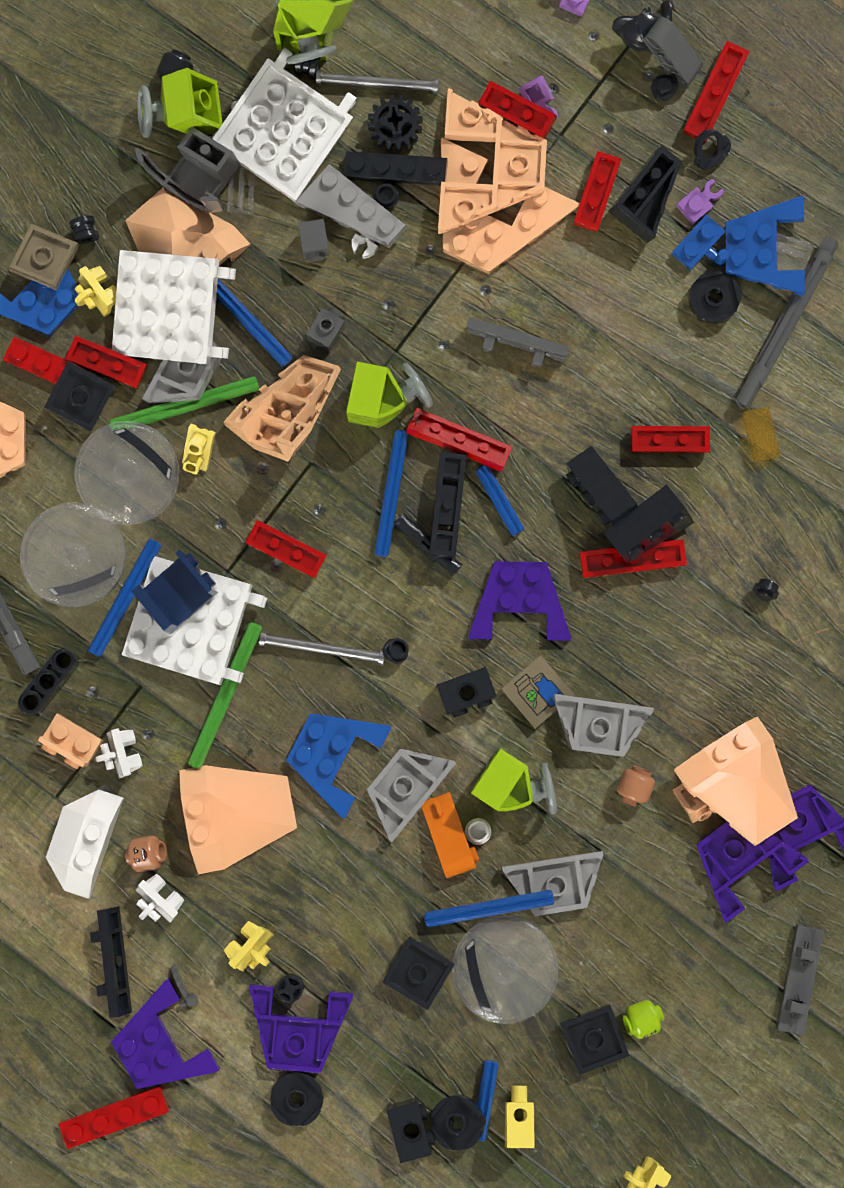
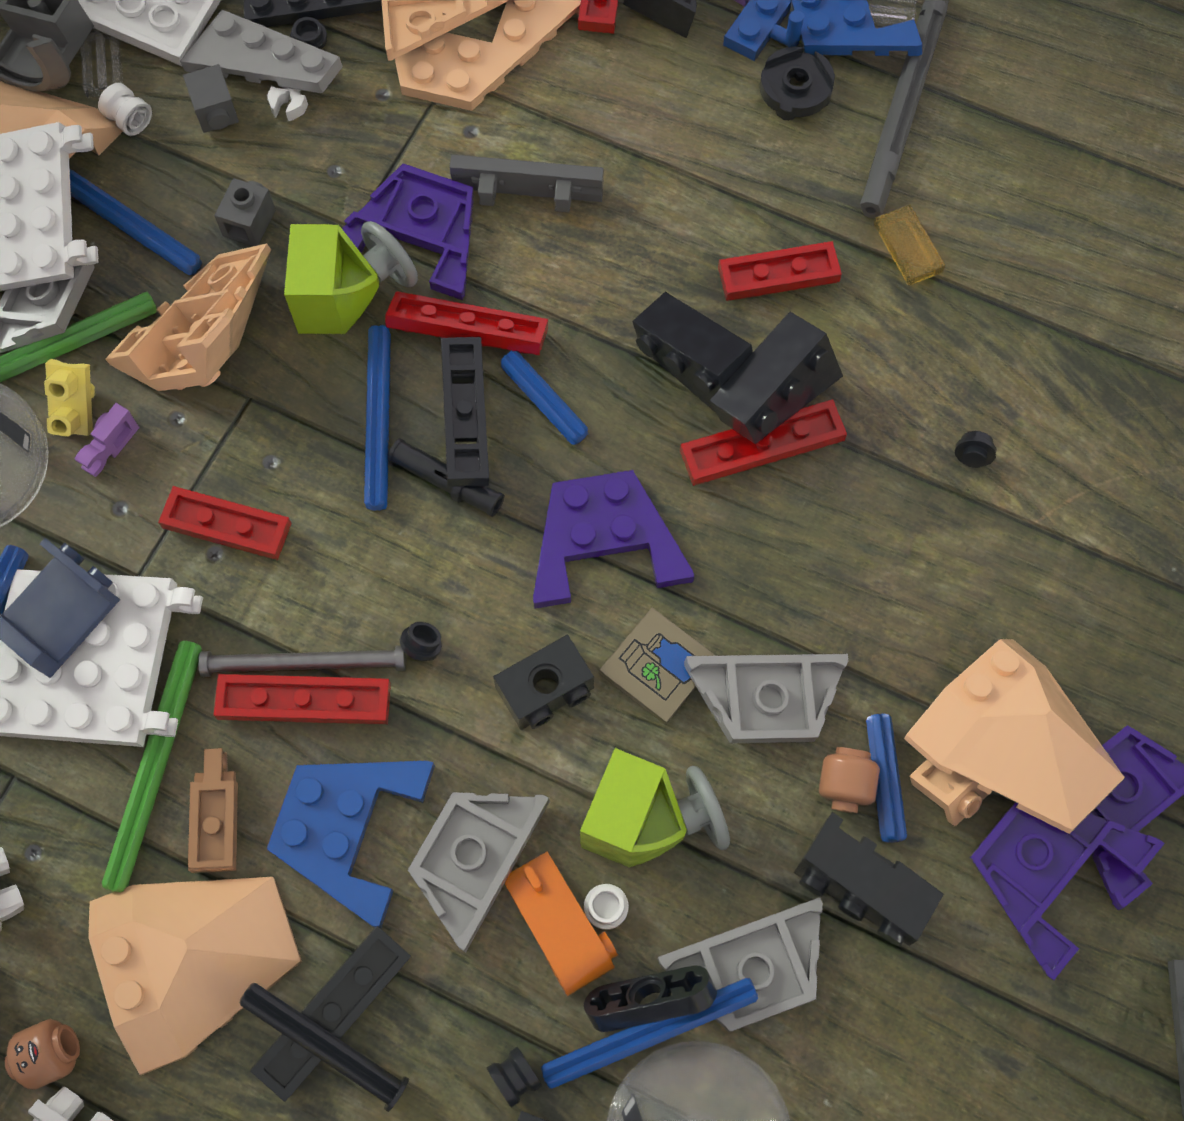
camera: 10 degrees left, 15 degrees down
none -> medium lavender plate [75,403,139,477]
none -> white wheel [98,83,152,136]
none -> medium nougat hinge [188,748,238,873]
none -> red plate [213,674,391,725]
none -> black axle [239,983,409,1112]
none -> black plate [250,926,411,1102]
none -> dark purple wing [342,163,474,301]
none -> black wheel [487,1046,542,1108]
none -> black beam [584,965,717,1032]
none -> black wedge [794,812,944,946]
none -> blue axle [866,714,907,843]

